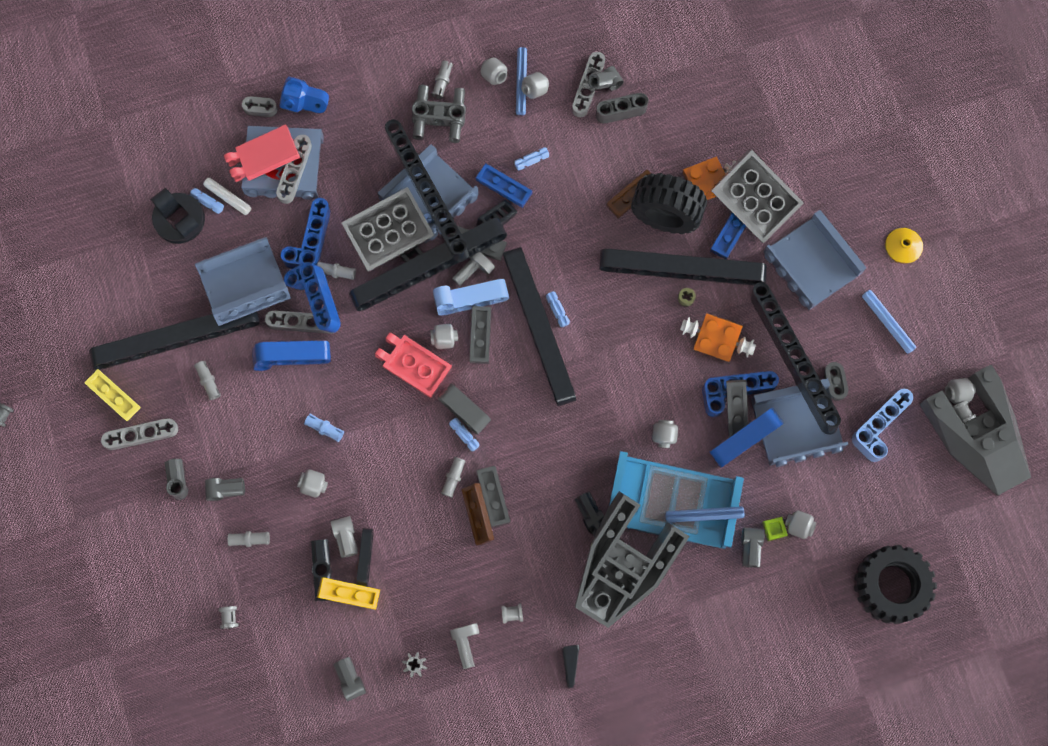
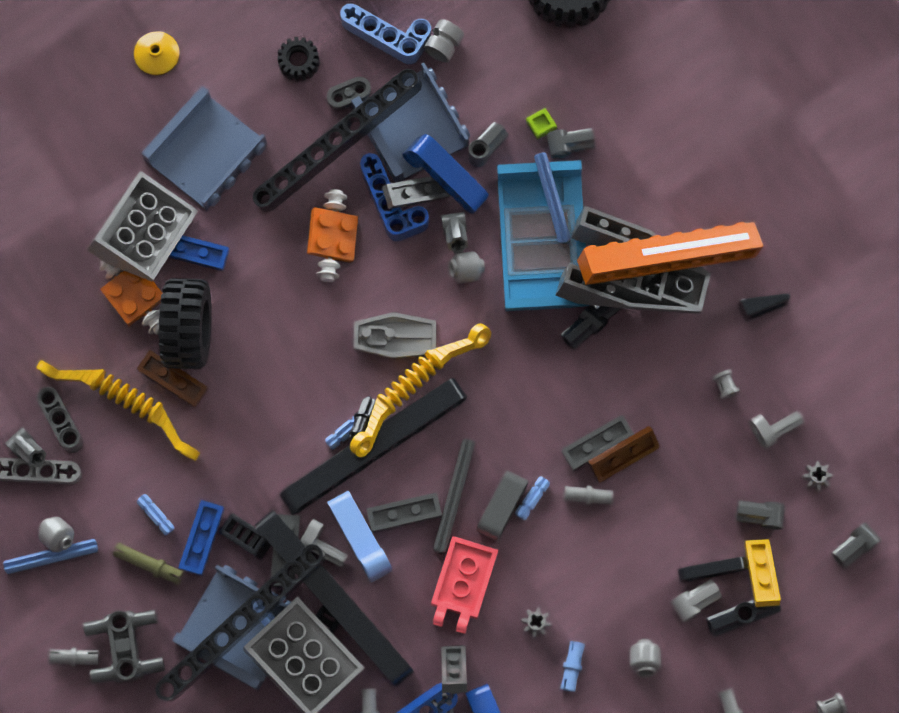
camera: 100 degrees left, 0 degrees up
light grey head [430,324,458,349] -> none
light grey head [481,57,507,85] -> none
black beam [599,249,767,286] -> none
olive bush [678,288,696,307] -> none
light grey head [785,510,816,539] -> none
light blue axle [862,290,916,354] -> none
none -> yellow piece [36,360,201,461]
none -> olive pin [113,542,184,585]
none -> black tyre [277,37,320,82]
none -> axle [349,396,376,439]
none -> yellow piece [350,323,491,457]
none -> light grey piece [353,312,436,359]
none -> light grey wheel [423,19,464,63]
none -> dark grey axle [434,439,475,554]
none -> dark grey piece [441,212,468,254]
none -> dark grey plate [441,646,467,694]
none -> dark grey piece [468,122,509,167]
none -> light grey gear [521,607,551,639]
none -> orange brick [577,222,764,285]
none -> dark grey piece [736,500,785,530]

